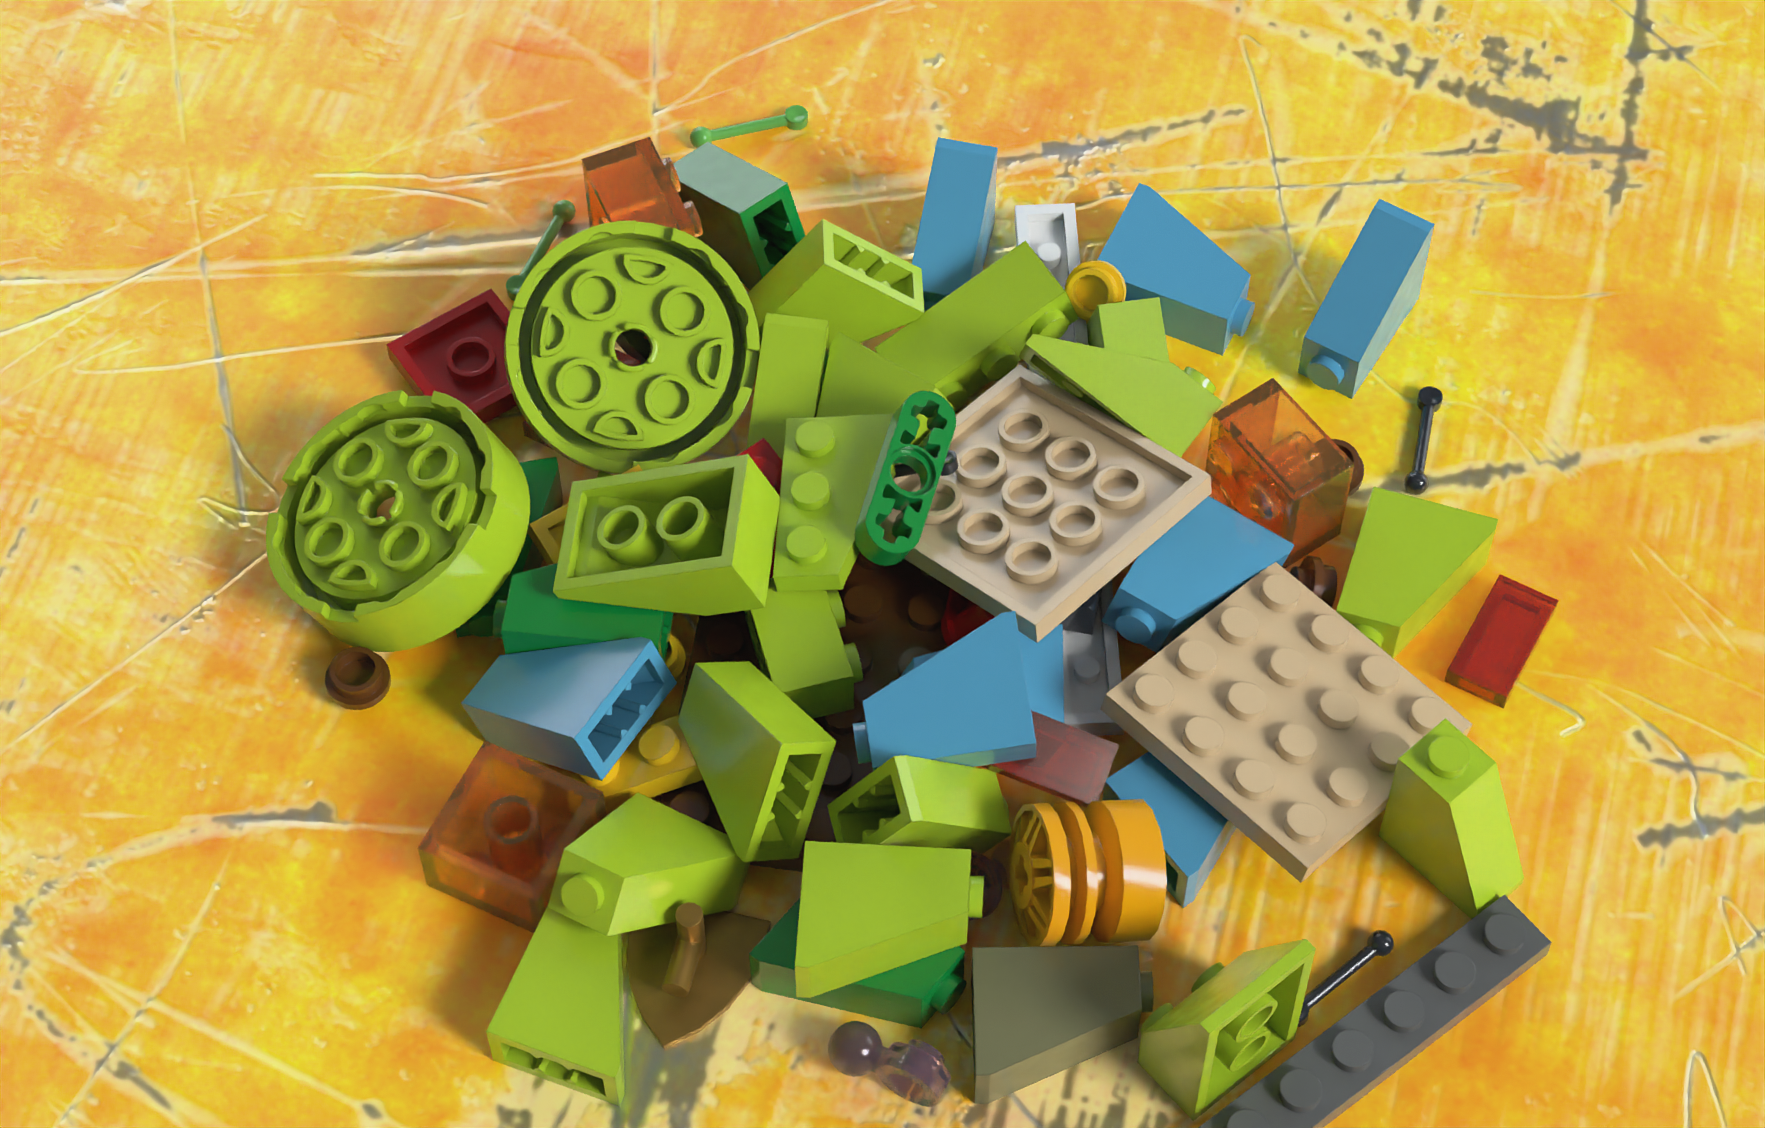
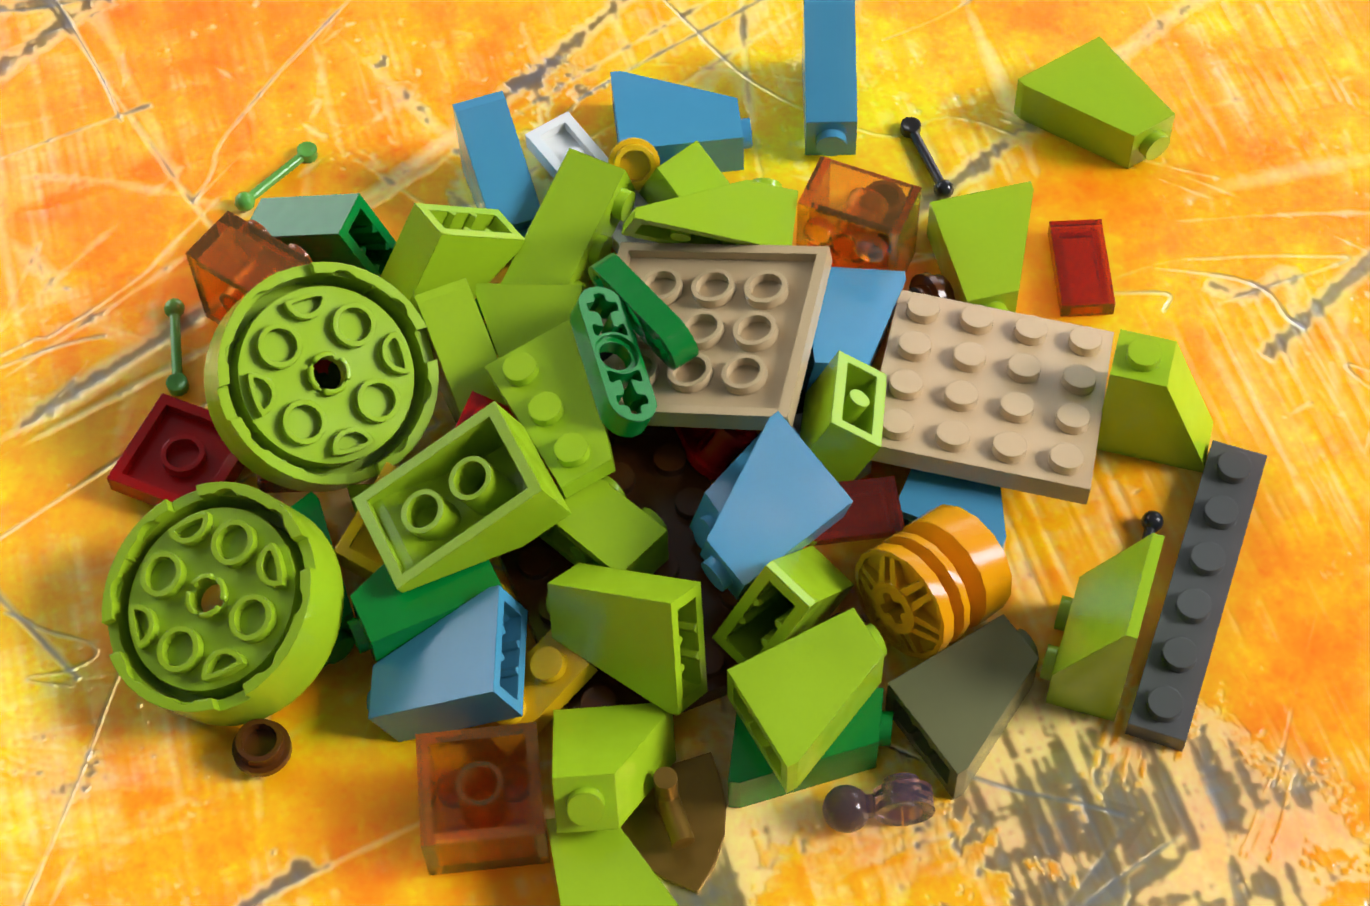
camera: 30 degrees left, 0 degrees up
none -> green beam [588,253,699,370]
none -> lime brick [800,350,887,490]
none -> lime slope [1014,36,1175,169]

